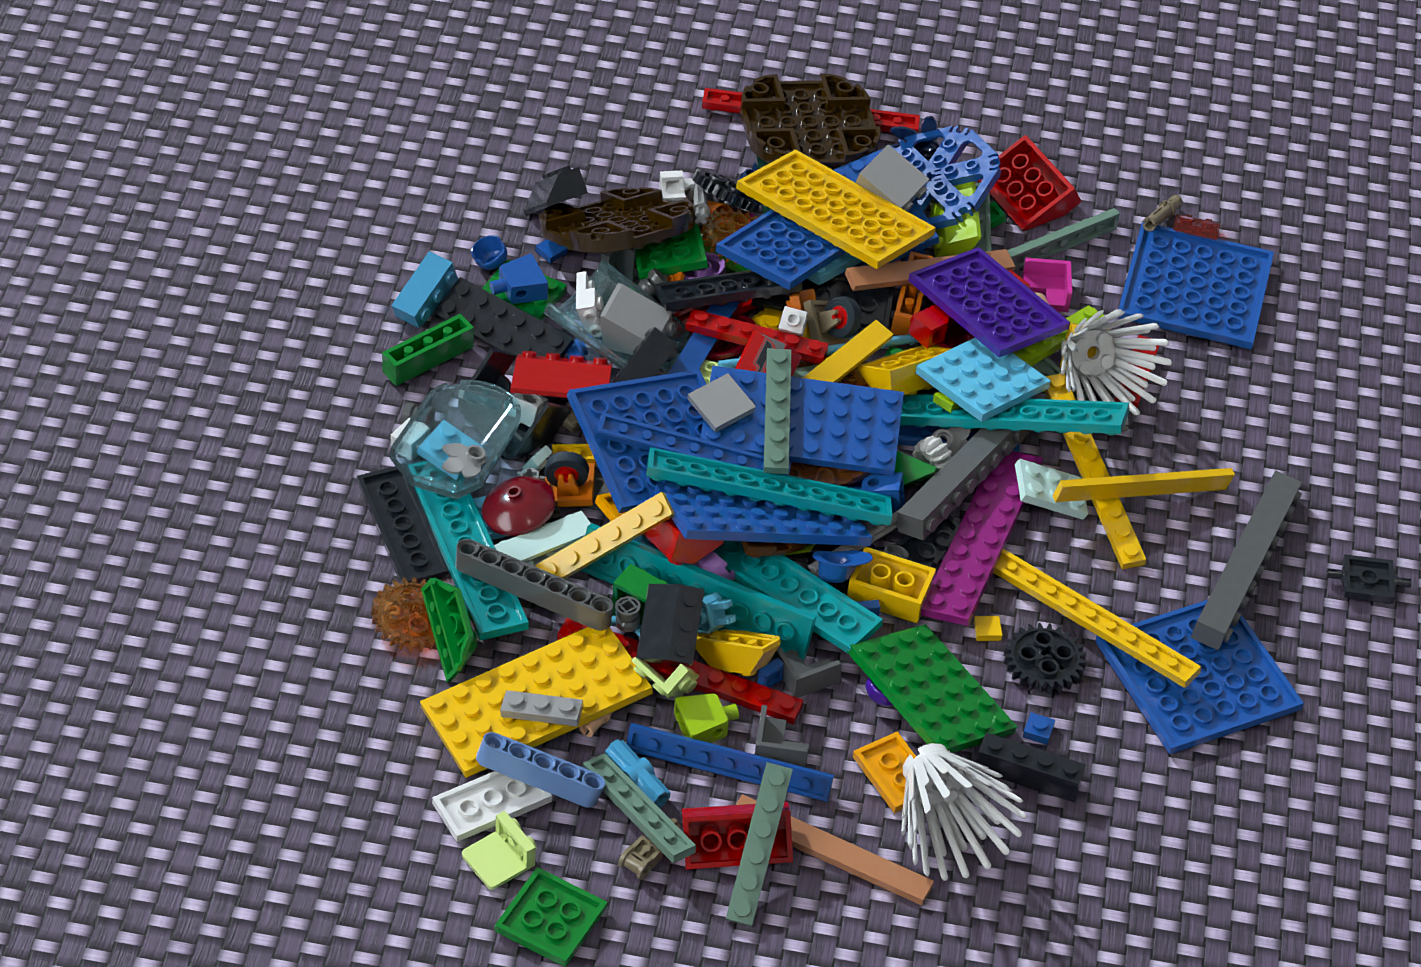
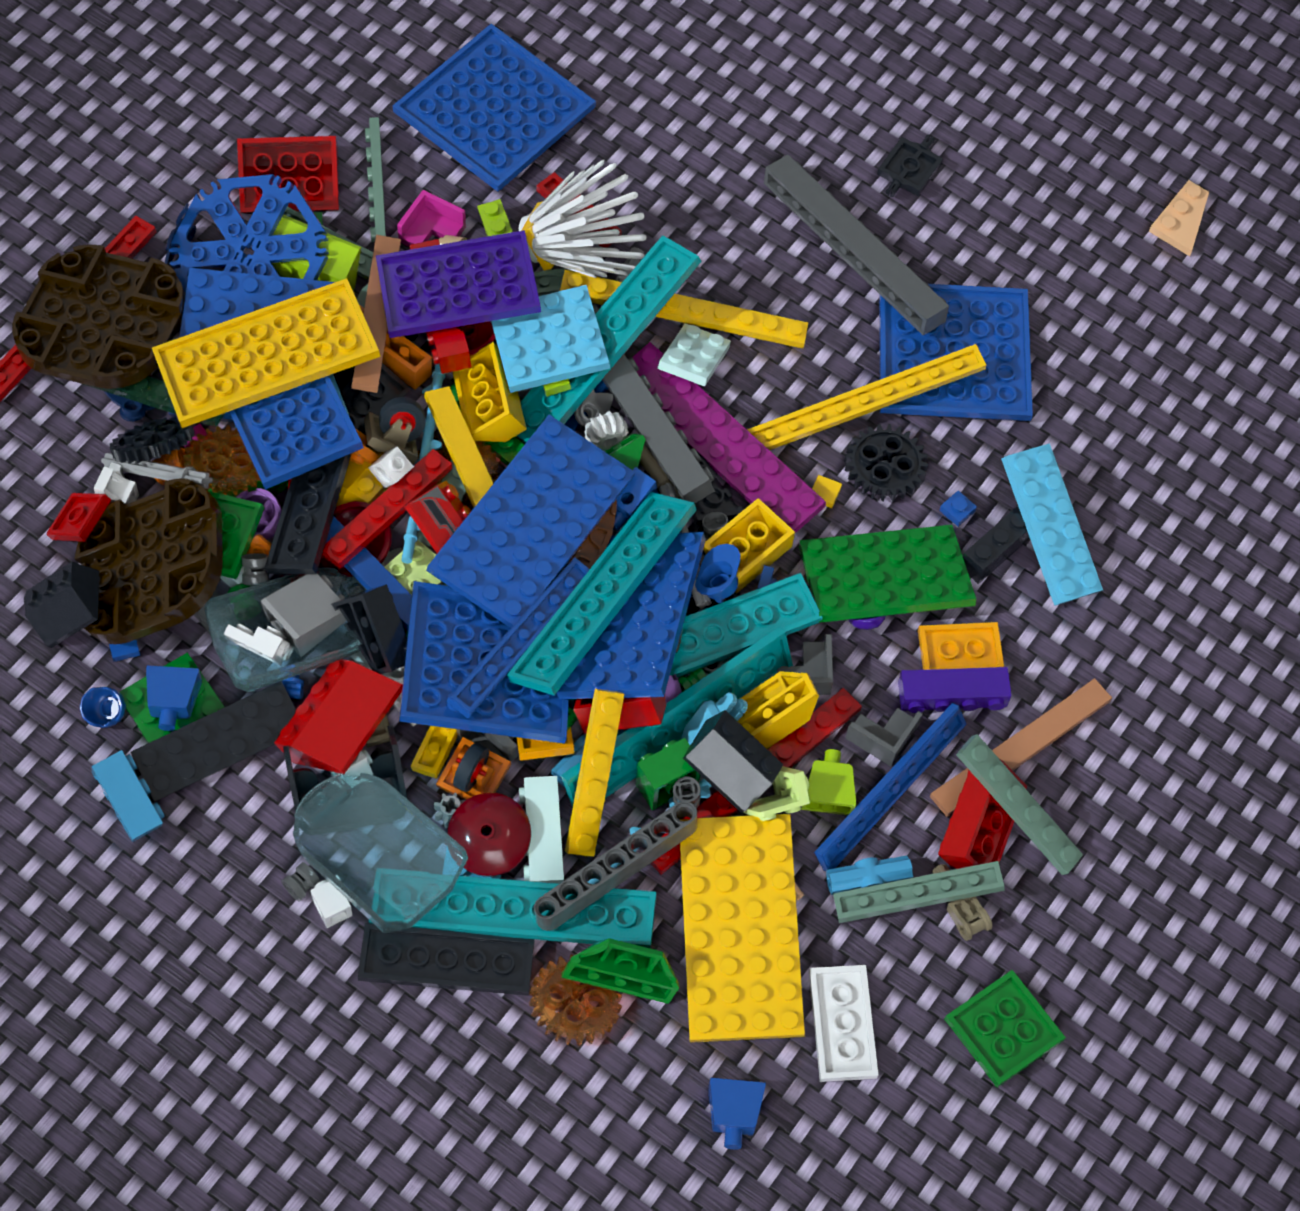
camera: 65 degrees left, 15 degrees up
green brick [382,314,474,386] -> none
medium azure plate [416,420,484,480] -> none
light grey plate [442,443,487,478] -> none
yellowish green bracket [462,811,537,890] -> none
medium blue beam [476,732,605,808] -> none
light grey plate [500,690,584,726] -> none
light aqua plate [521,445,552,470] -> none
light grey tile [688,373,756,433] -> none
sand green plate [763,348,791,474] -> none
light grey slope [856,144,929,212] -> none
white plant [901,743,1027,881] -> none
yellow tile [1053,468,1235,503] -> none
dark tan pin [1142,195,1183,231] -> none
clear red plate [1173,214,1220,240] -> none
none -> red tile [46,493,111,542]
none -> blue torso [708,1078,766,1150]
none -> dark purple brick [898,667,1012,713]
none -> medium azure plate [1001,443,1103,606]

